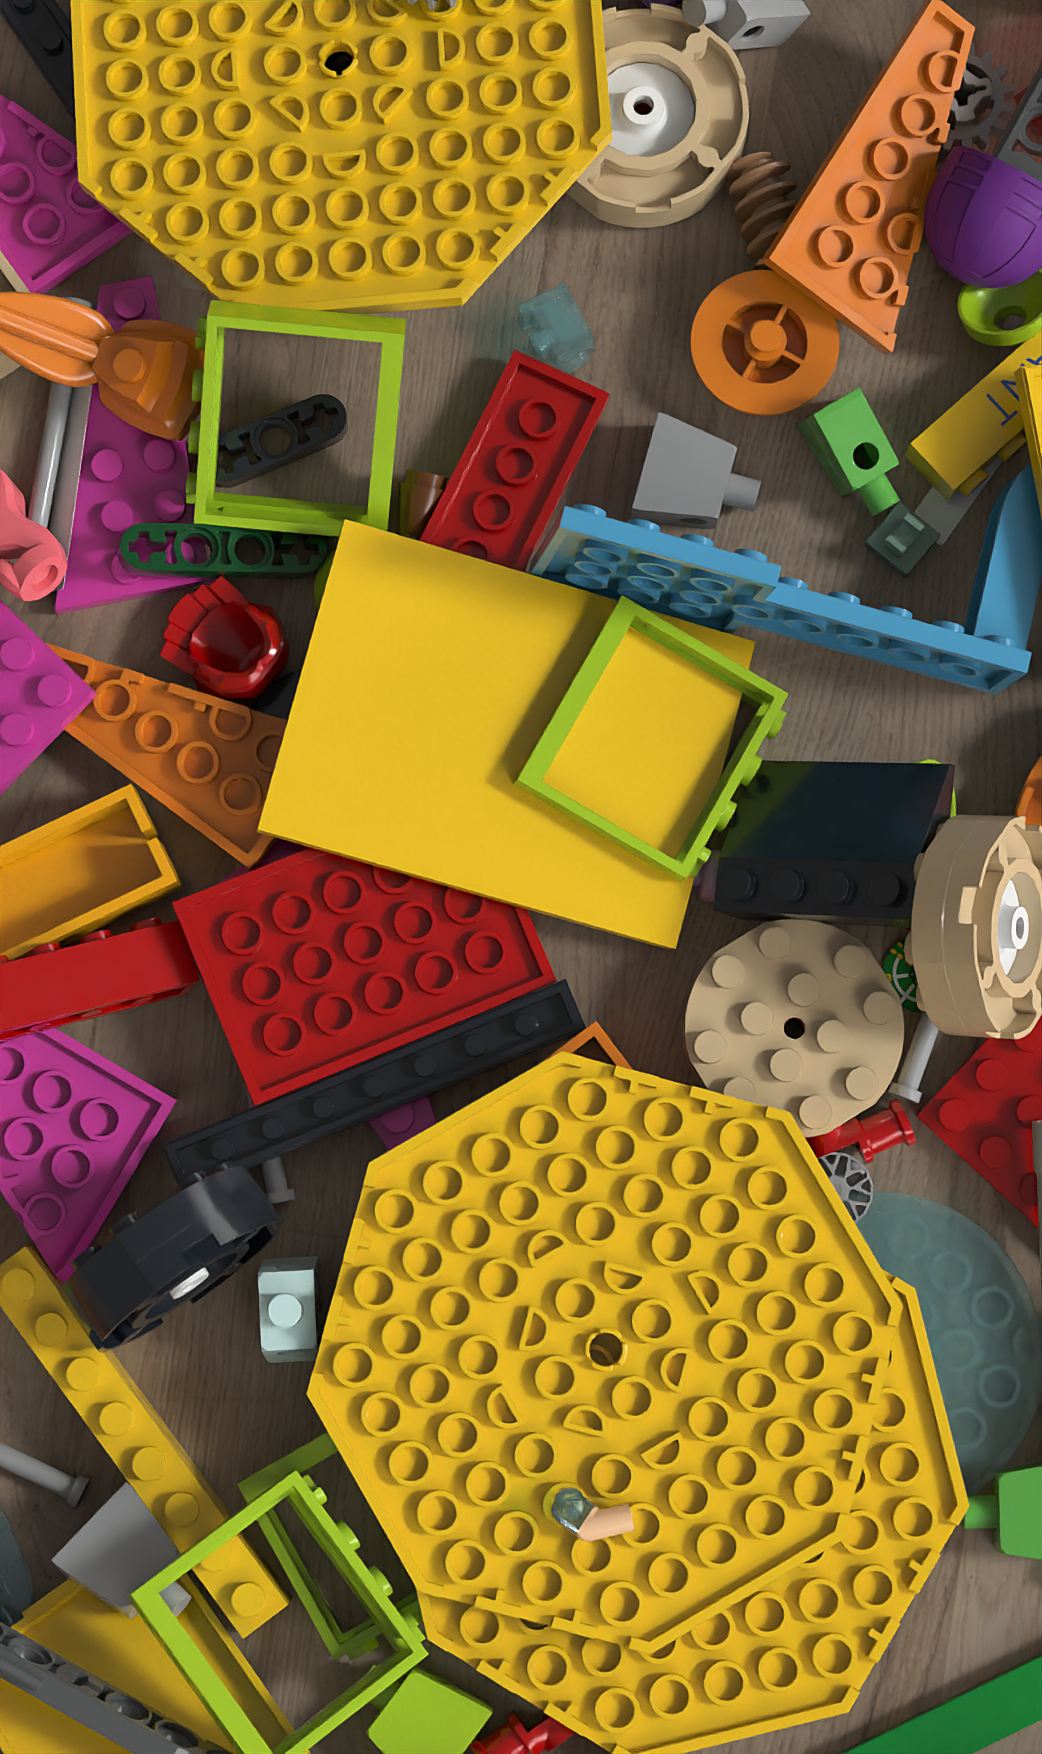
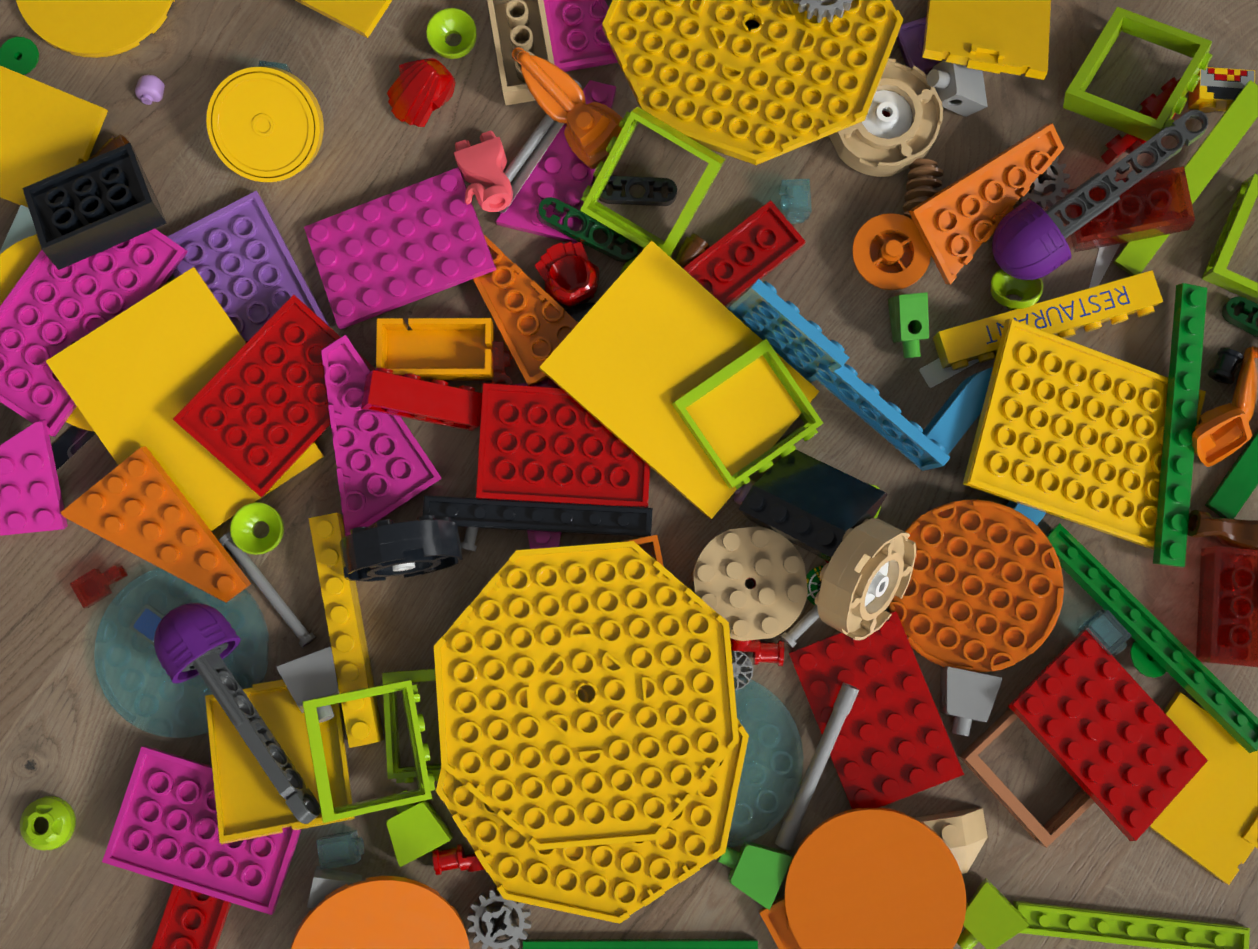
camera: 20 degrees right, 0 degrees up
light aqua torso [258,1256,322,1363] -> none
arm [552,1487,635,1541] -> none
light grey torso [631,412,761,529] -> none
sand green tile [865,501,941,579] -> none
none -> clear red plate [491,342,513,385]

